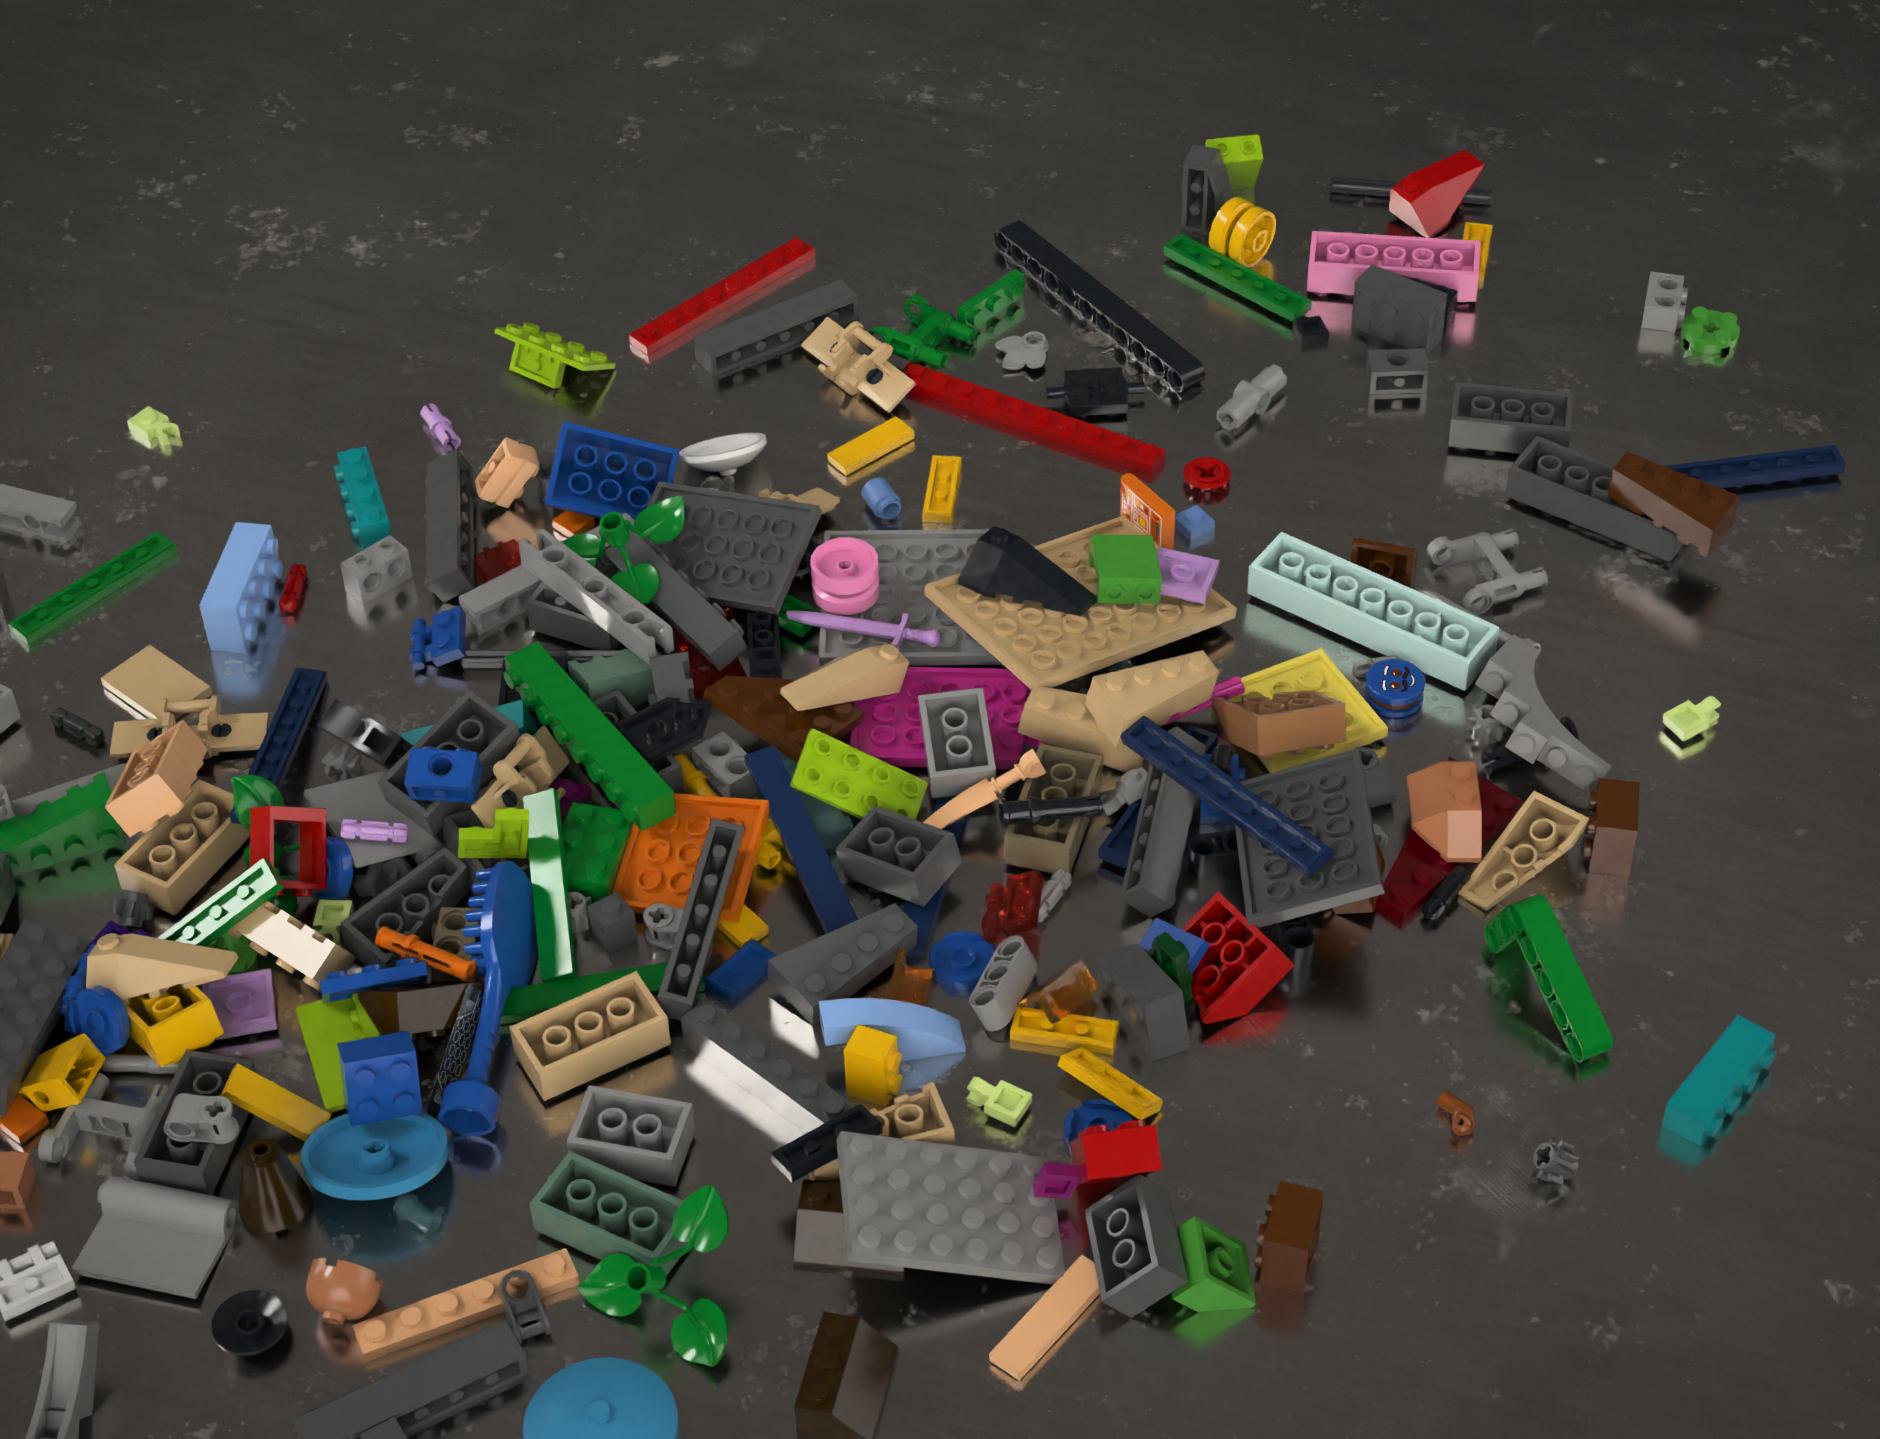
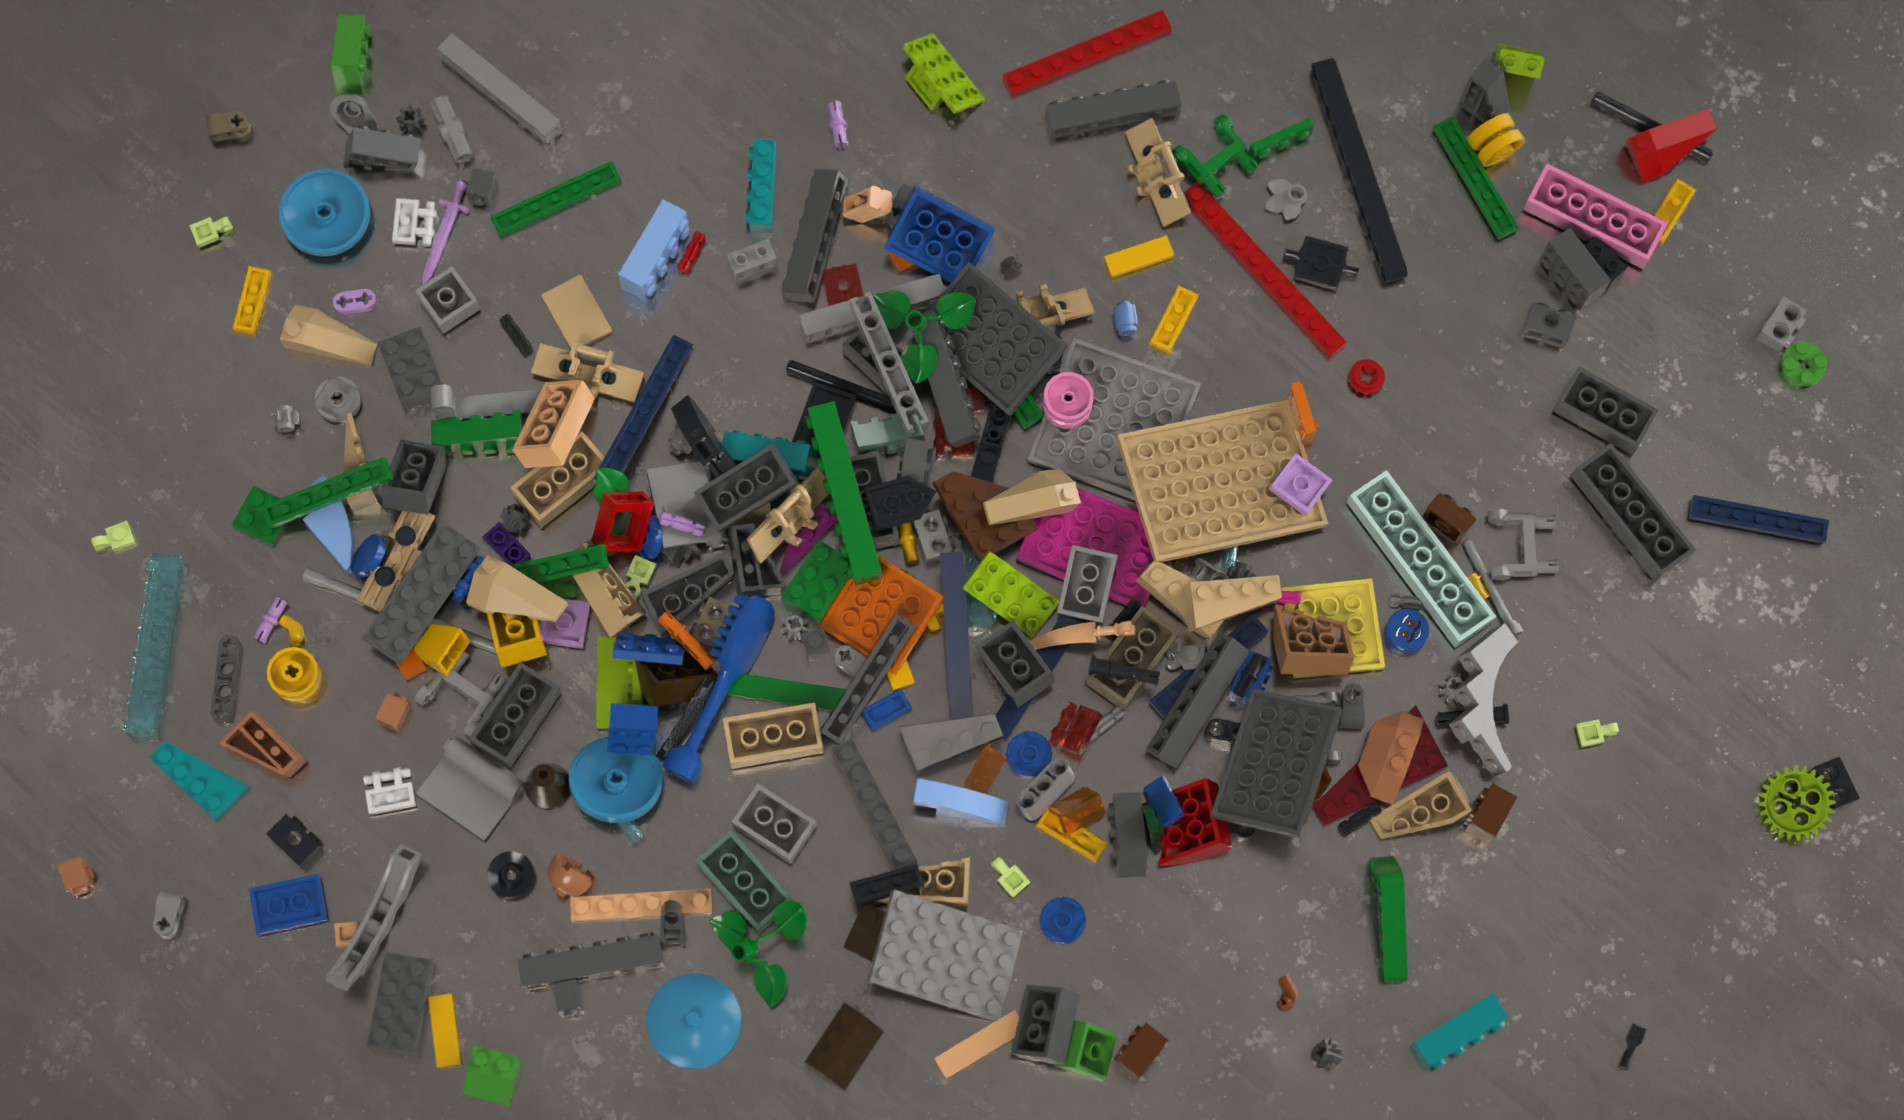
camera: 15 degrees right, 30 degrees up
blue tile [69,985,130,1056] -> none
yellowish green plate [127,406,180,446] -> none
light grey piece [163,1093,240,1144] -> none
yellow tile [221,1063,331,1142] -> none
blue brick [404,746,482,803] -> none
blue plate [409,606,466,670] -> none
lime plate [458,807,529,858] -> none
green tile [523,788,578,983] -> none
white dish [679,433,767,476] -> none
lavender sword [786,611,940,650] -> none
yellow brick [844,1024,903,1107] -> none
black wedge [958,526,1097,616] -> none
magenta plate [1032,1162,1081,1199] -> none
yellow tile [1057,1047,1163,1120] -> none
red brick [1070,1119,1162,1186] -> none
bright green panel [1088,535,1162,604] -> none
dark blue tile [1120,716,1333,877] -> none
medium blue plate [1175,505,1215,542] -> none
light grey piece [1216,364,1287,431] -> none
black tile [1292,316,1329,345] -> none
reddish brown wedge [1608,452,1740,559] -> none

